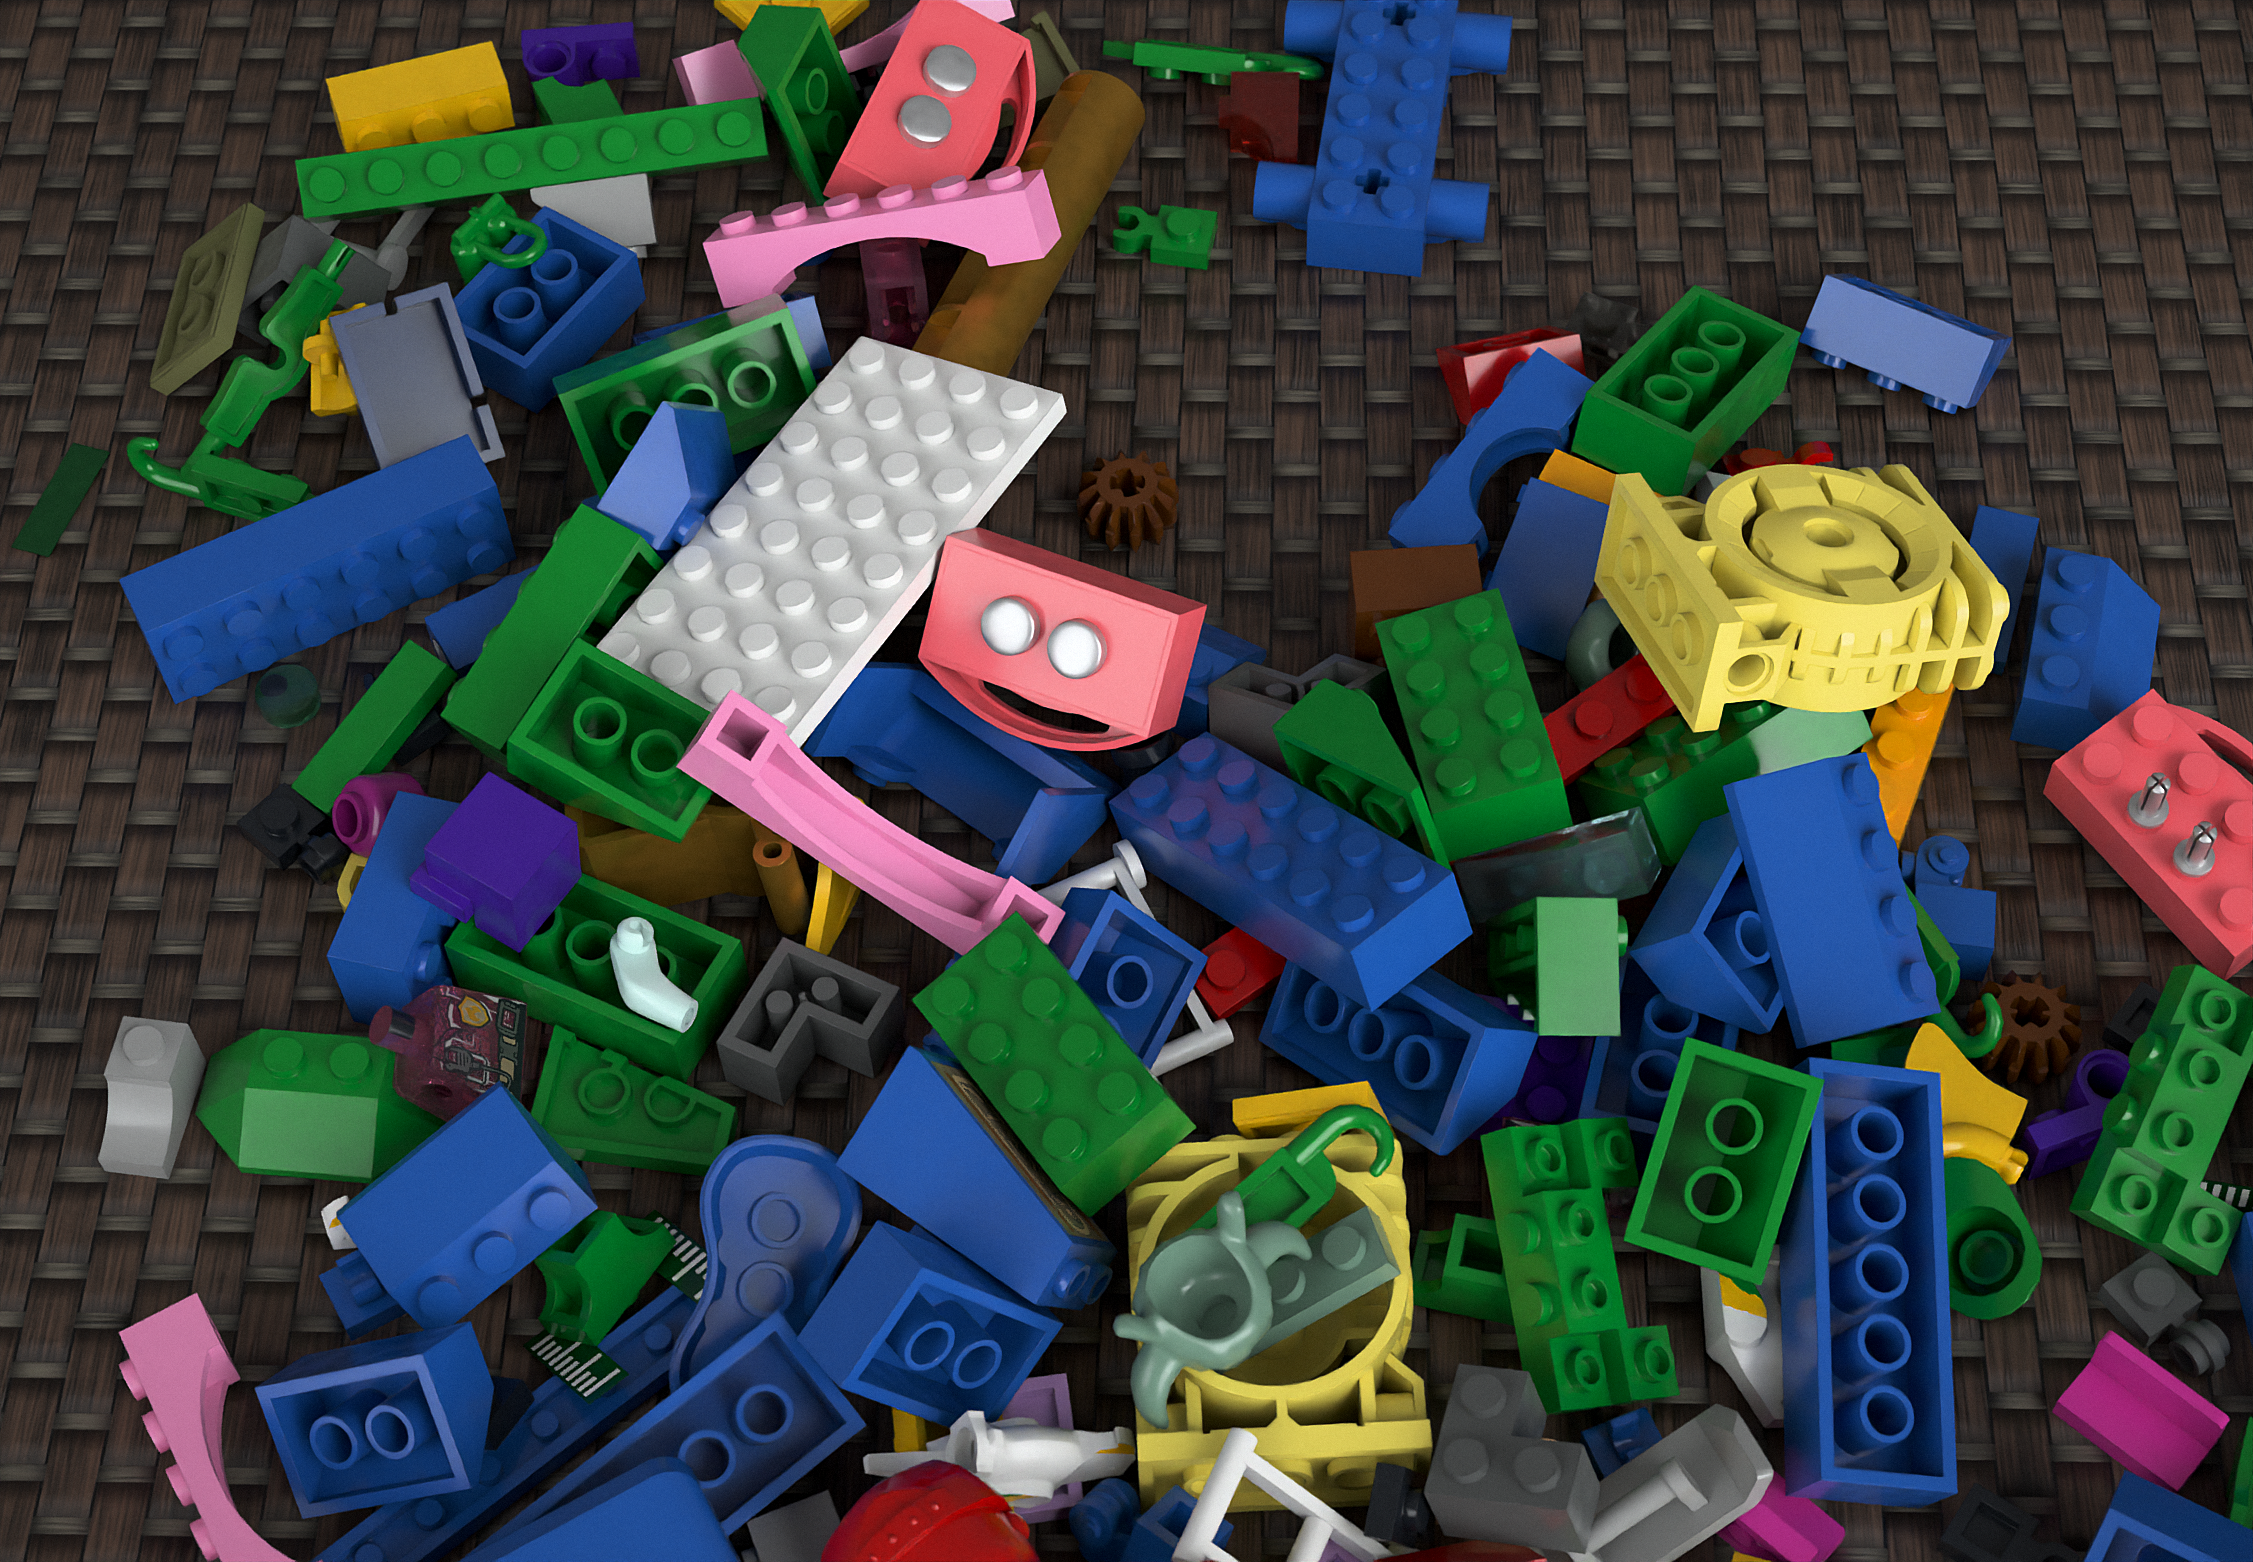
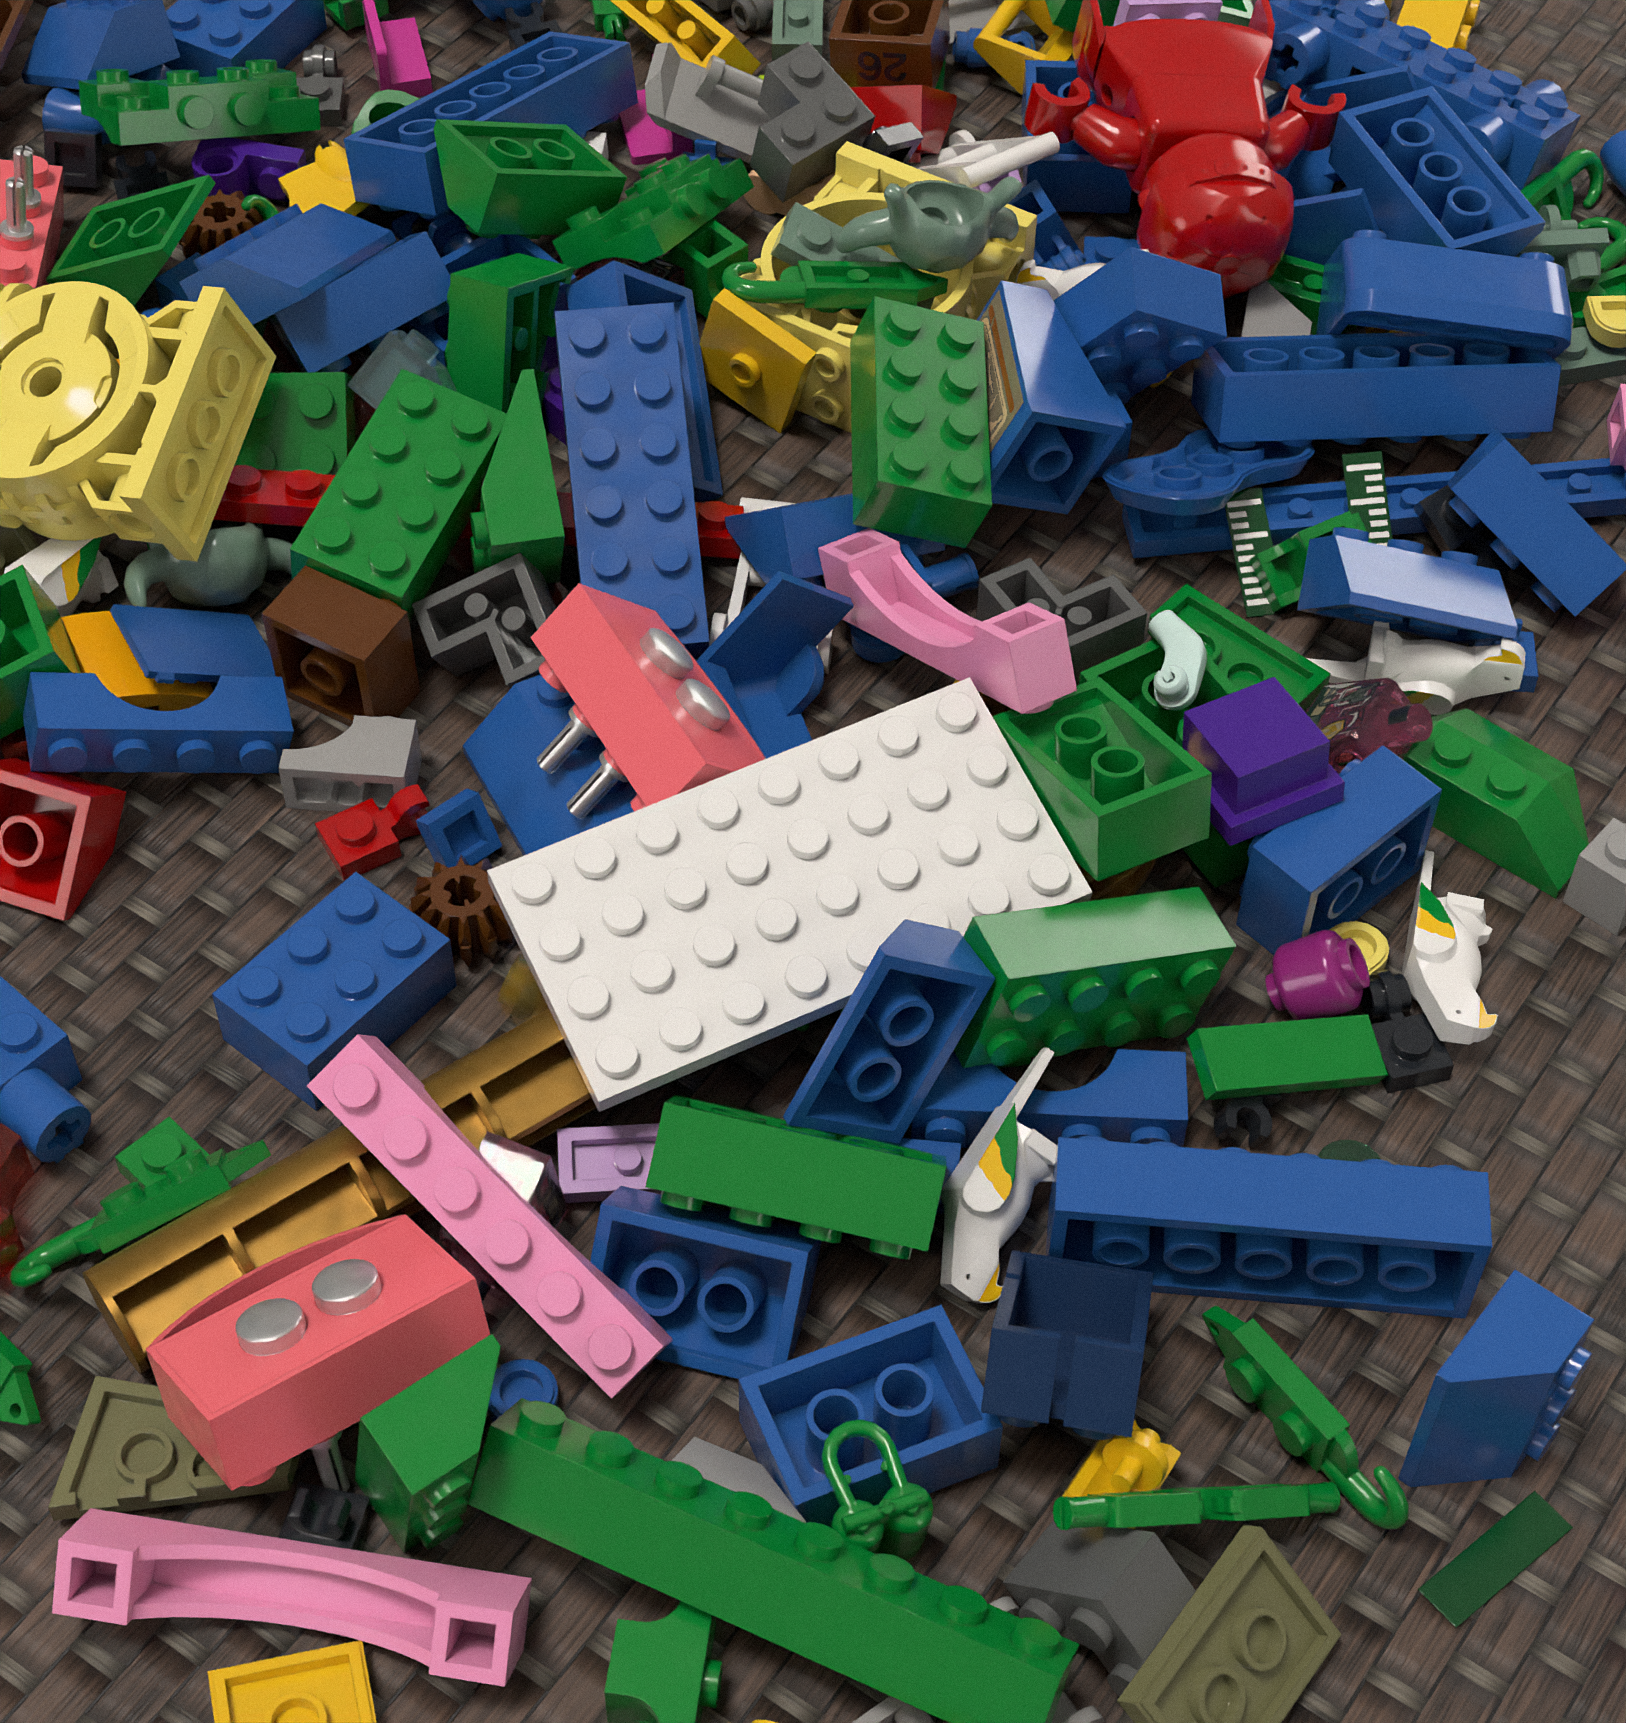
camera: 150 degrees left, 5 degrees down
none -> green plate [10,1140,271,1289]
none -> green slope [45,175,215,309]
none -> blue brick [212,872,457,1111]
none -> light grey arch [278,715,422,812]
none -> red plate [315,784,430,881]
none -> blue tile [416,788,503,868]
none -> clear yellow plate [496,954,548,1020]
none -> white animal [940,1047,1057,1303]
none -> blue slope [1398,1270,1594,1487]
none -> white animal [1402,850,1498,1045]

